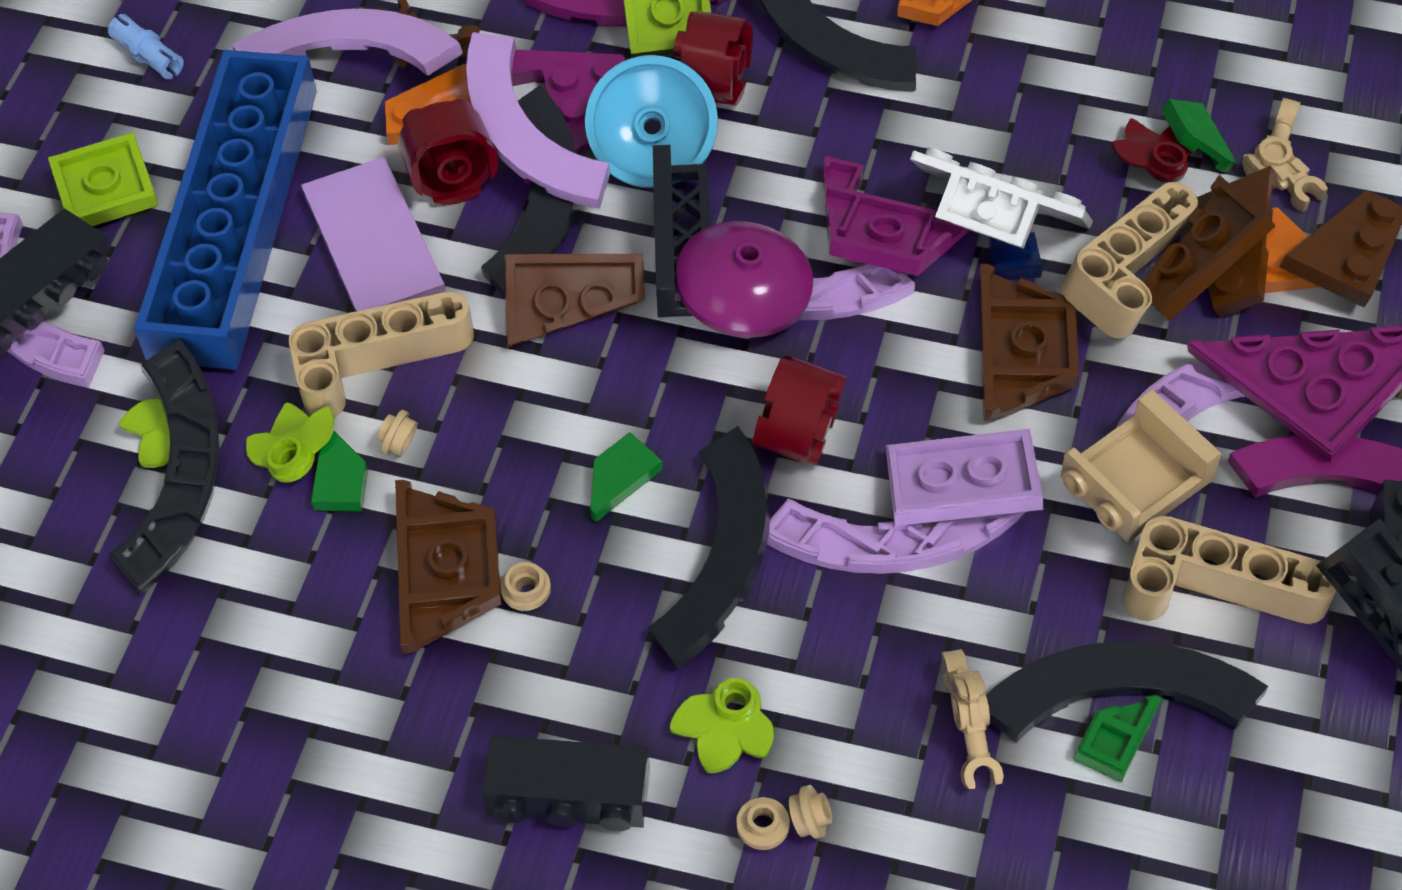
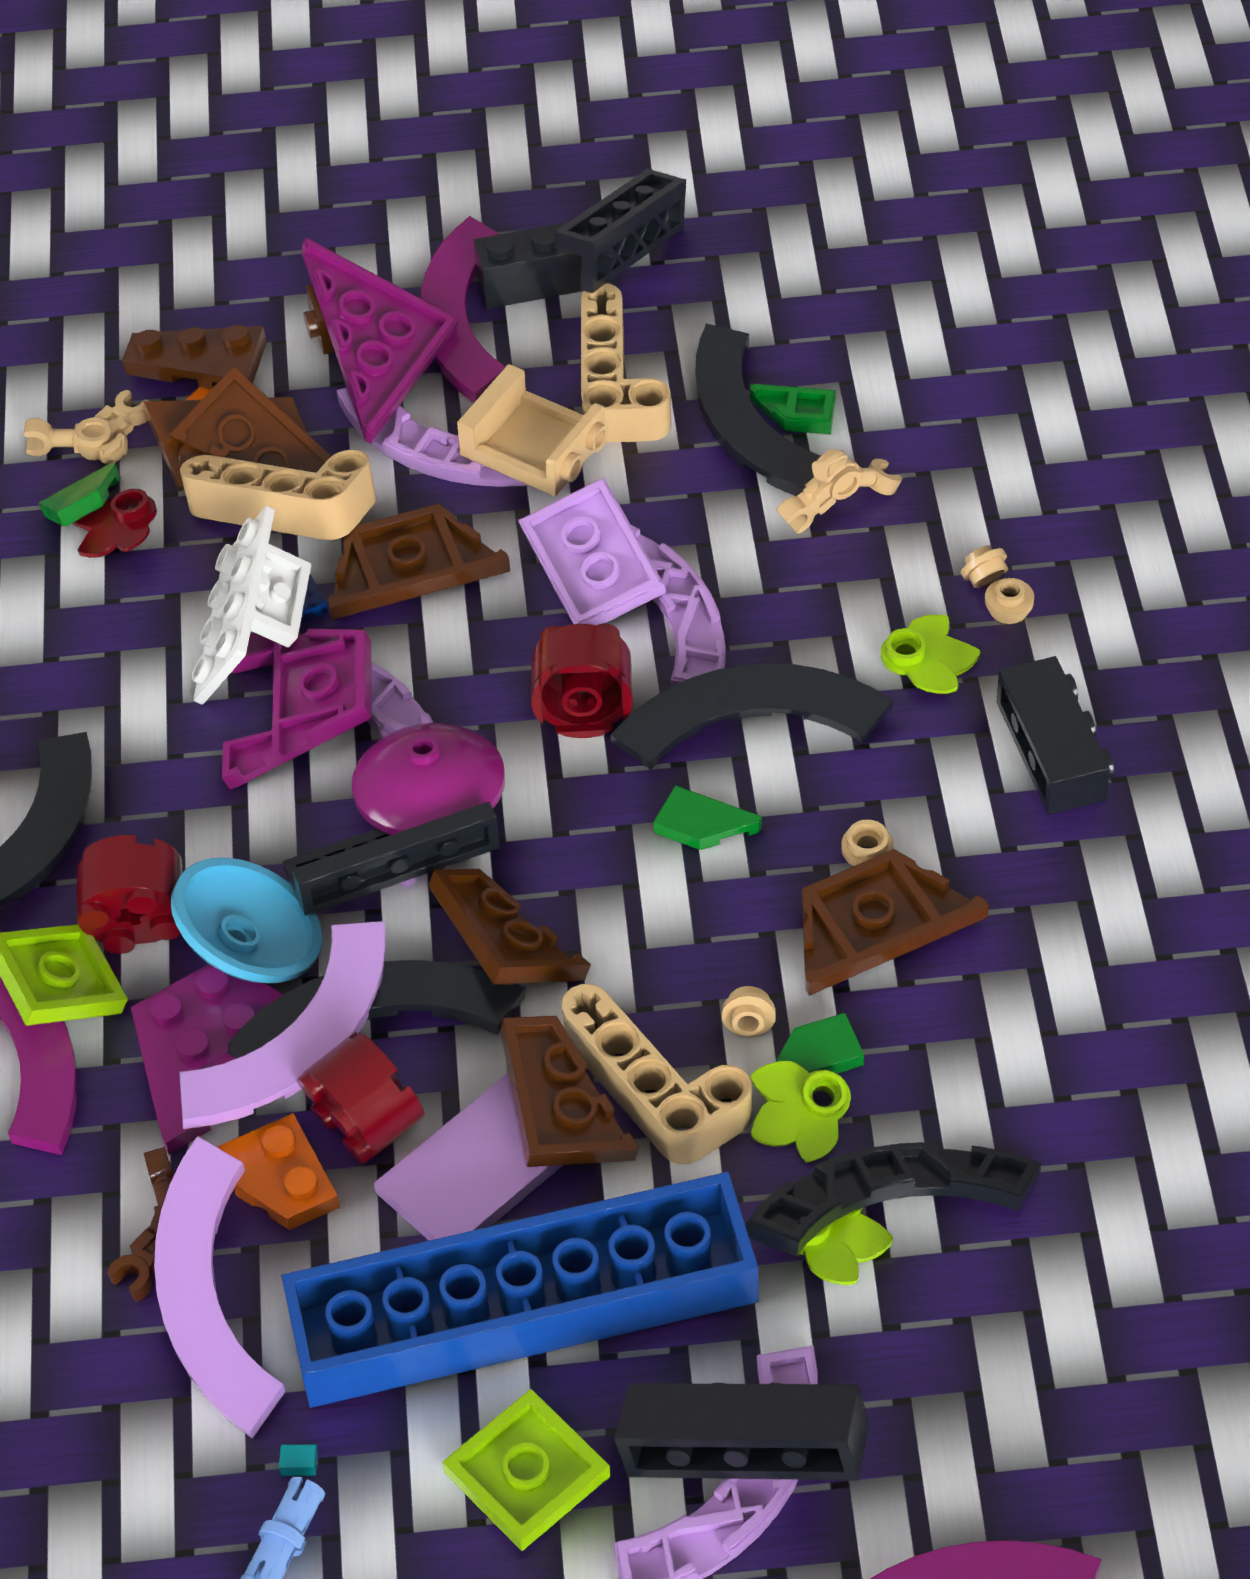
camera: 110 degrees left, 5 degrees down
none -> teal piece [279,1444,318,1476]
none -> reddish brown wing [500,1016,639,1167]

